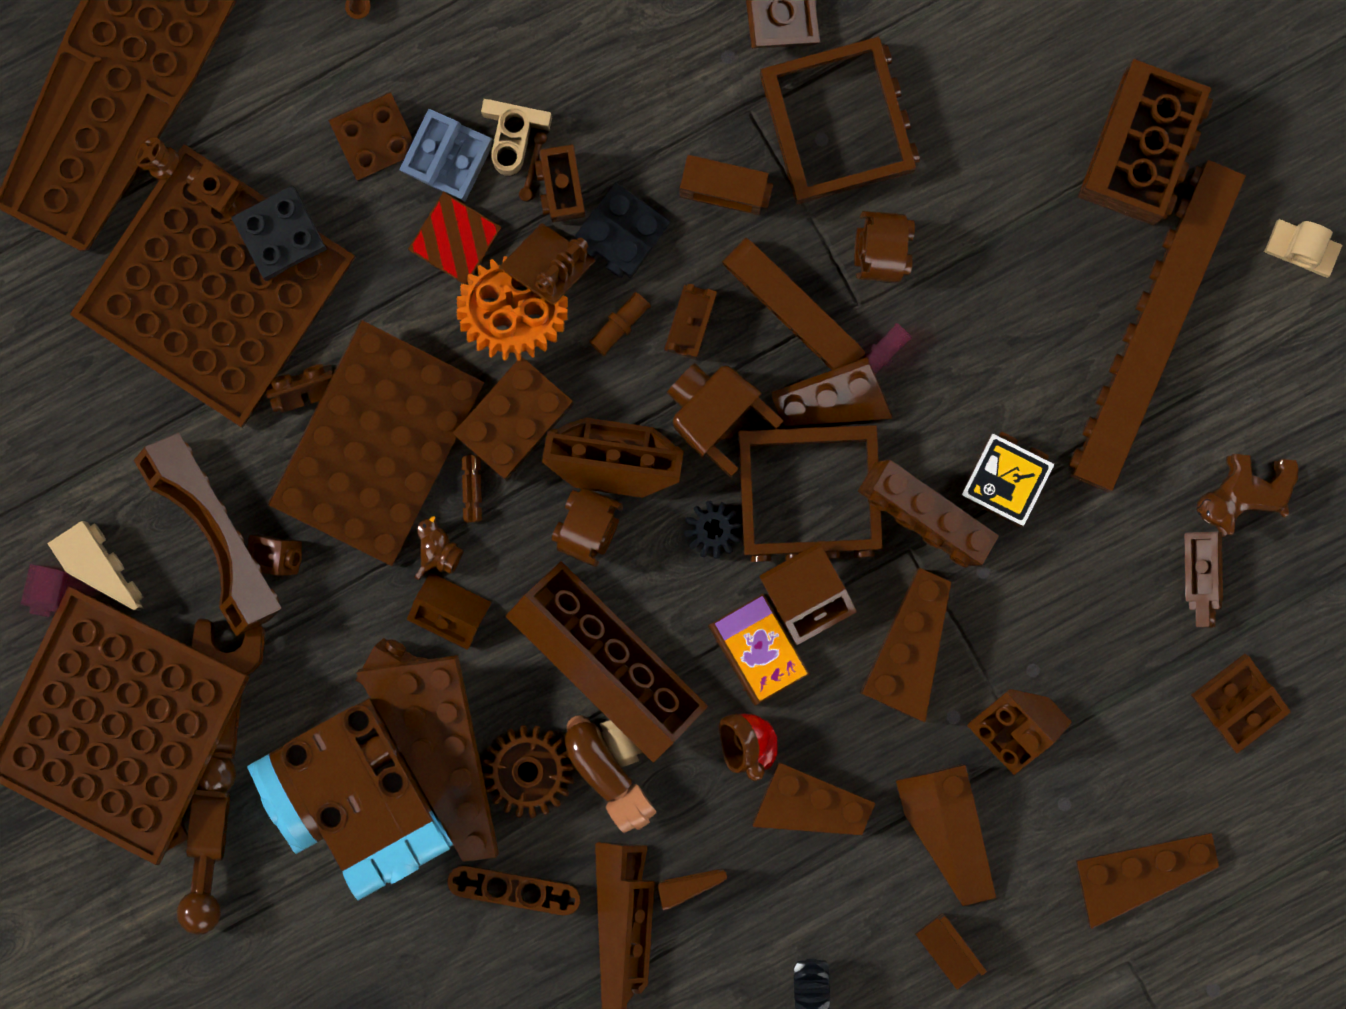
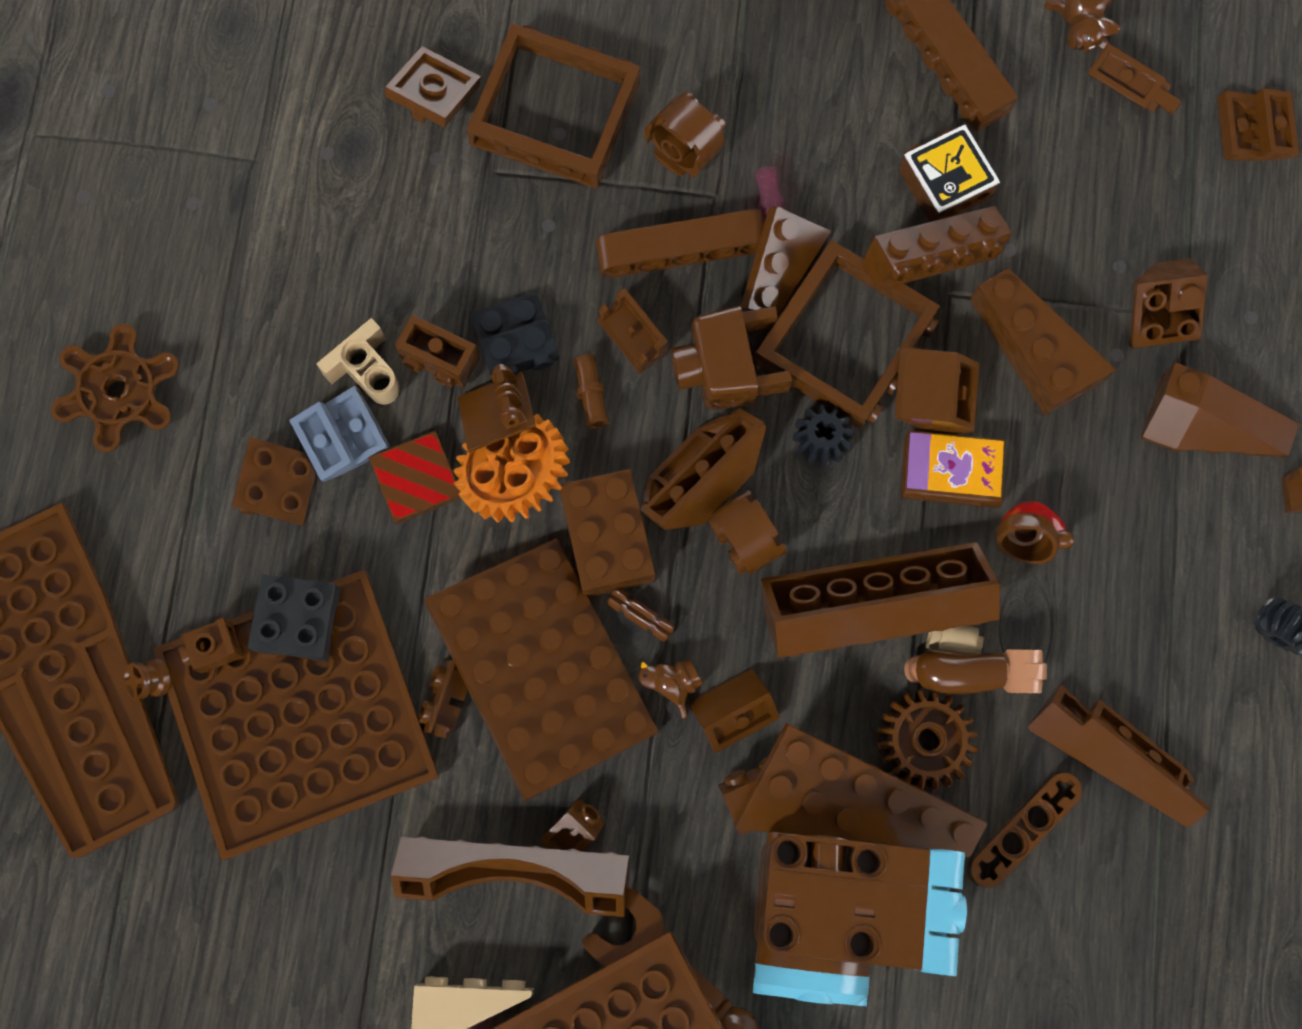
camera: 55 degrees left, 10 degrees down
reddish brown hinge [519,132,547,202] -> none
reddish brown slope [658,868,727,911] -> none
reddish brown window [680,155,773,216] -> none
reddish brown wedge [752,762,875,835] -> none

